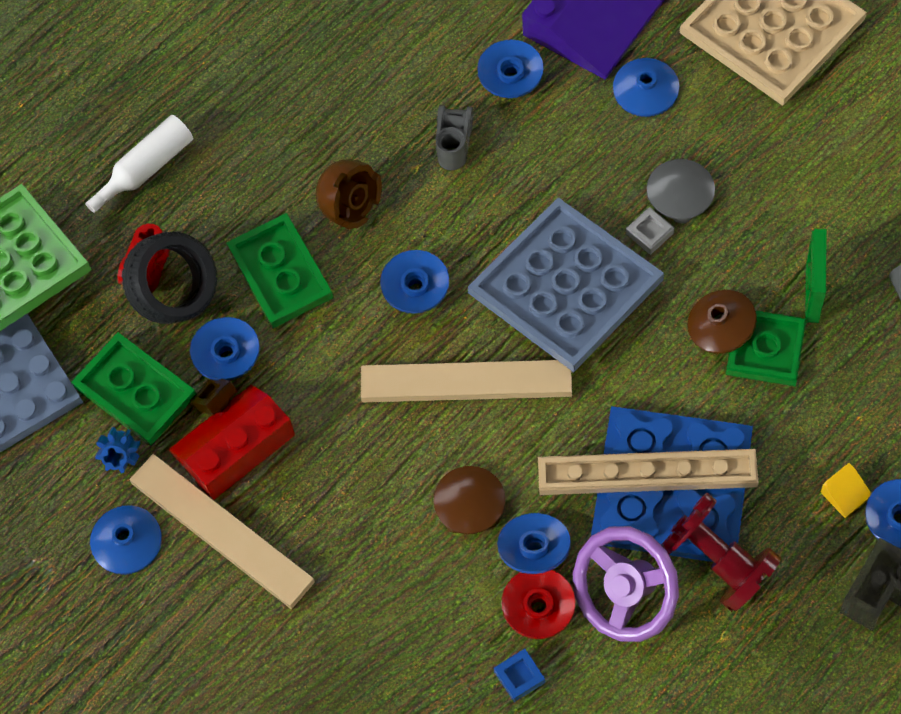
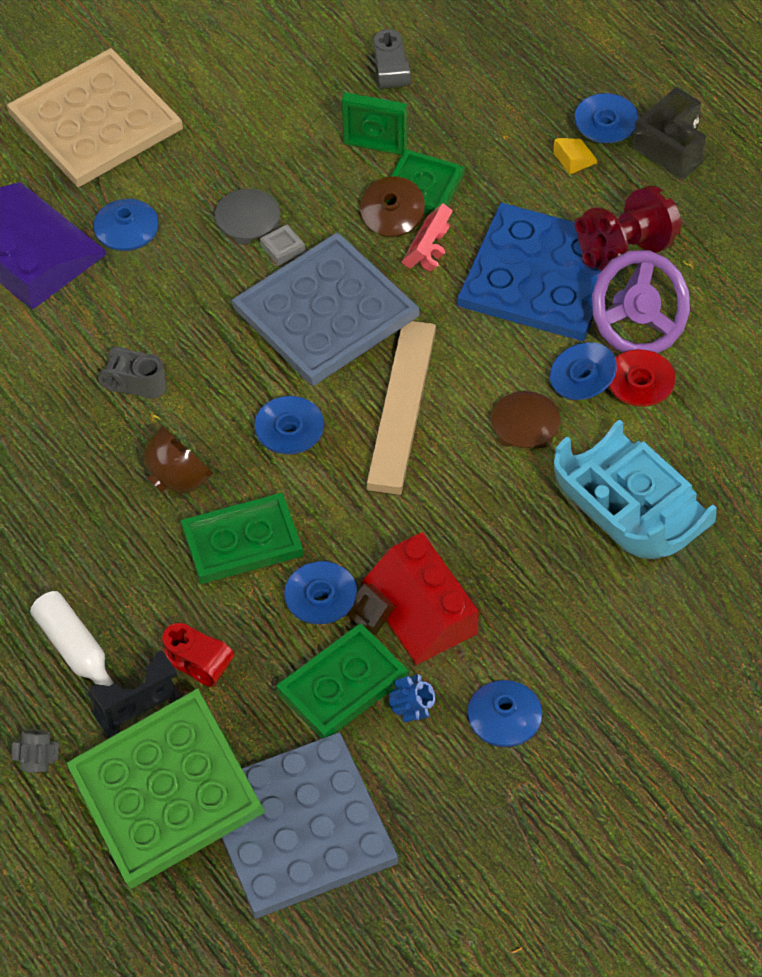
camera: 85 degrees left, 10 degrees down
black tyre [122,231,218,324] -> none
tan tile [129,454,315,610] -> none
blue dish [477,40,543,98] -> none
blue plate [493,649,545,702] -> none
tan tile [538,449,759,495] -> none
none -> dark grey gear [11,730,59,772]
none -> black piece [87,650,182,739]
none -> coral plate [401,203,453,271]
none -> medium azure piece [554,420,717,559]

